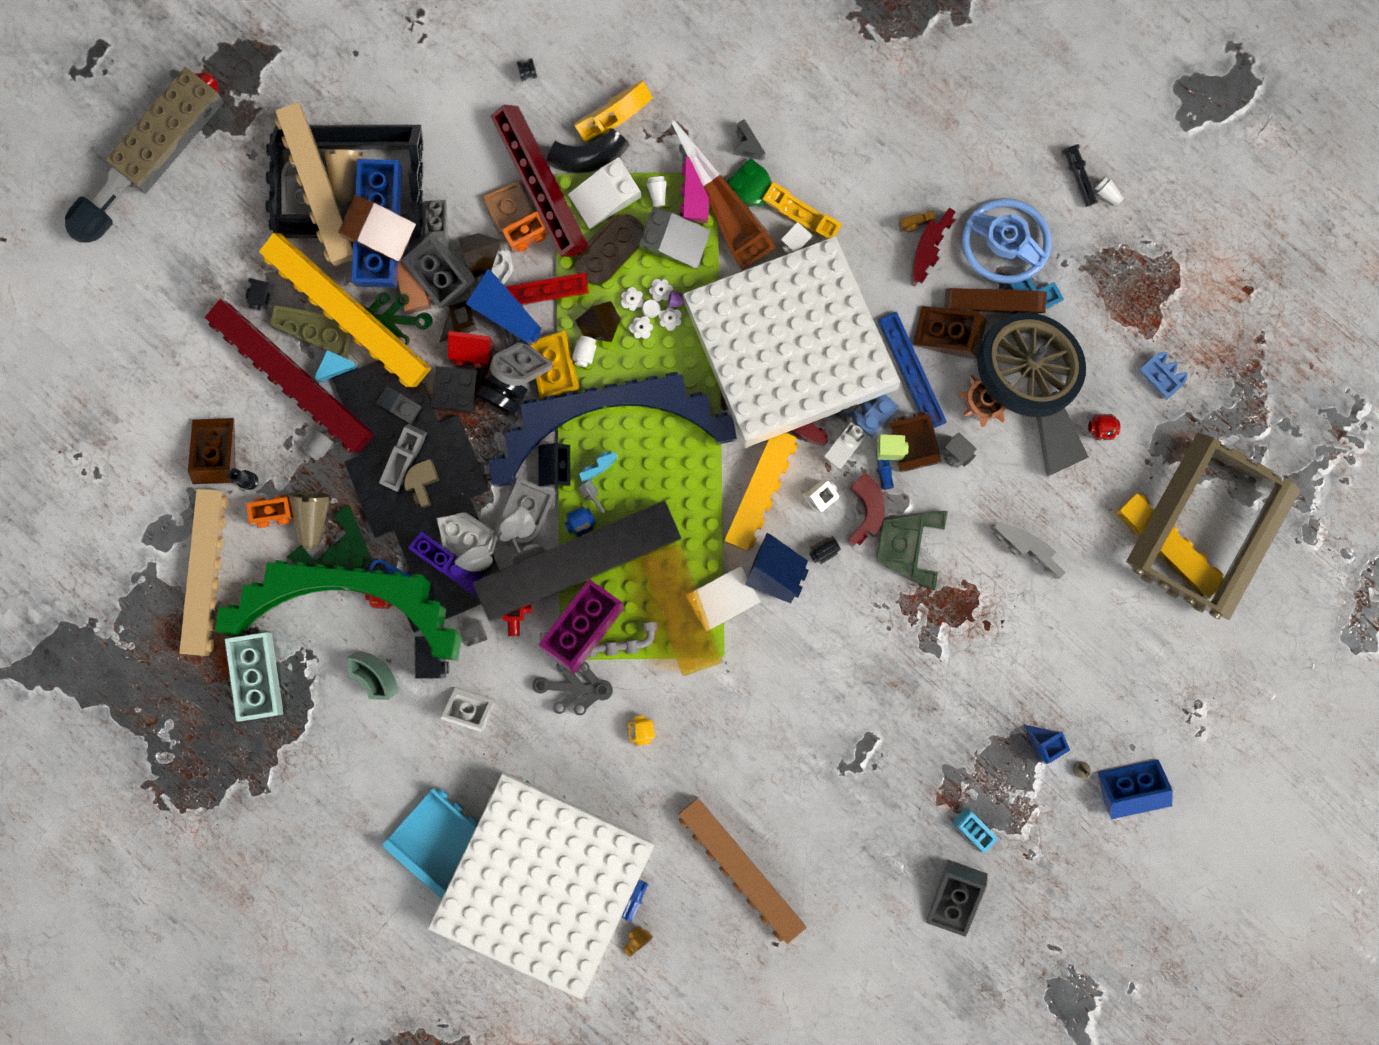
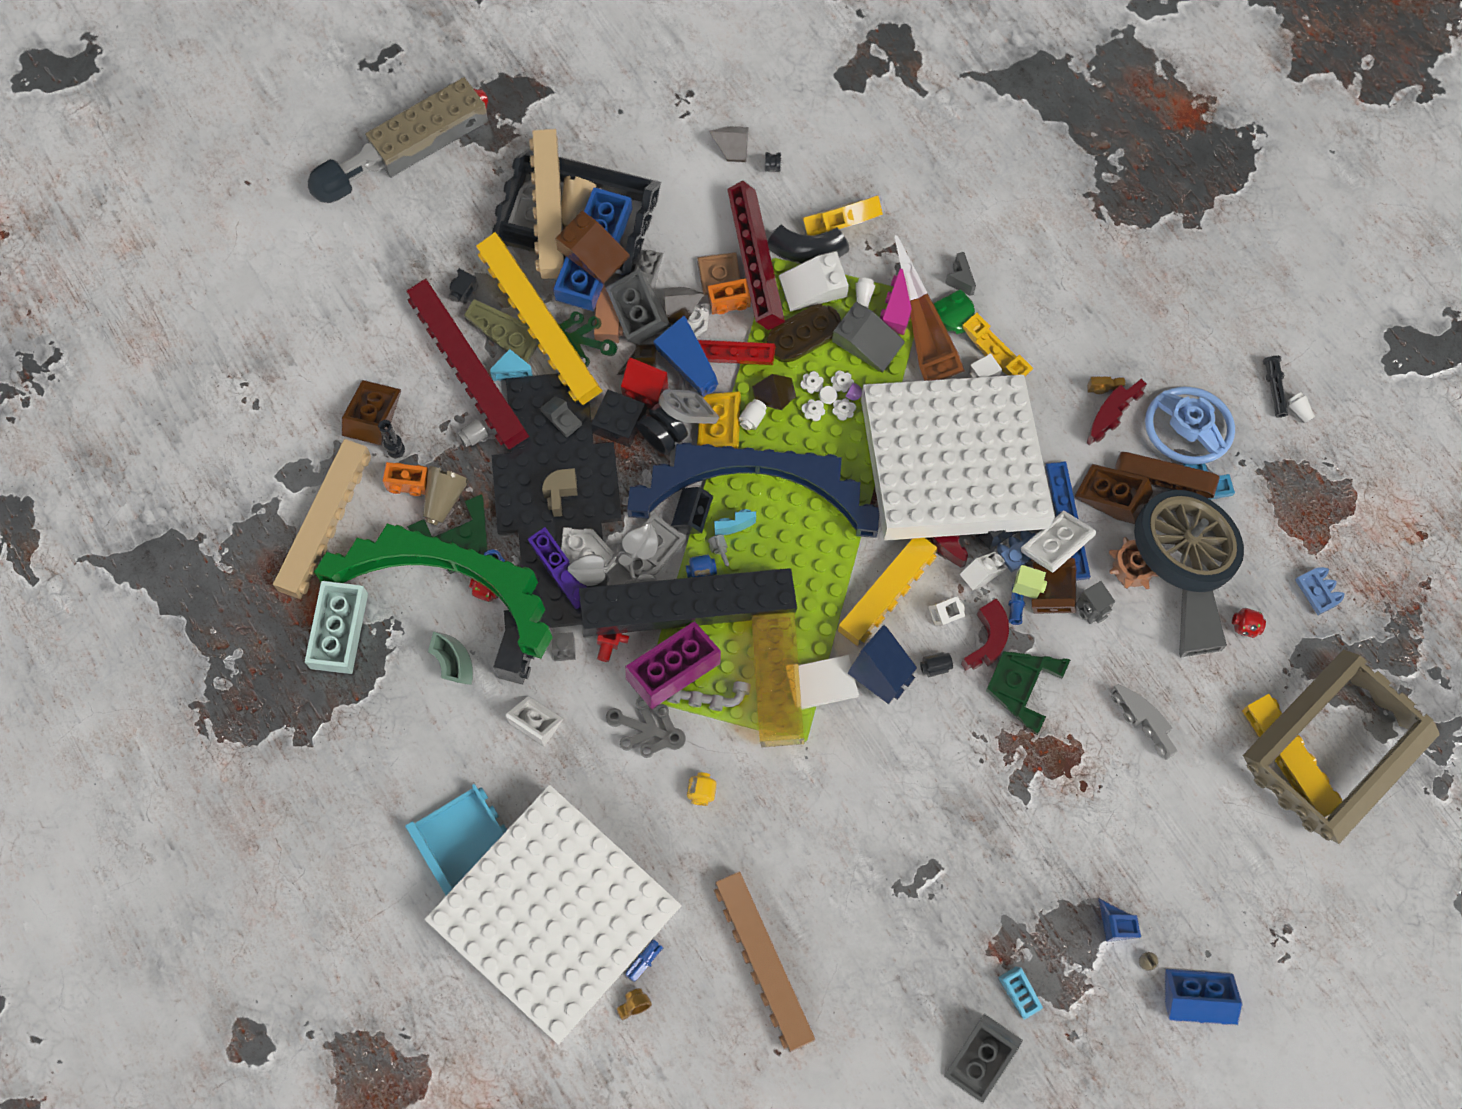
camera: 15 degrees right, 15 degrees down
light grey slope [379,424,427,492] -> none
none -> slope [709,126,749,163]
none -> white tile [1021,511,1096,573]

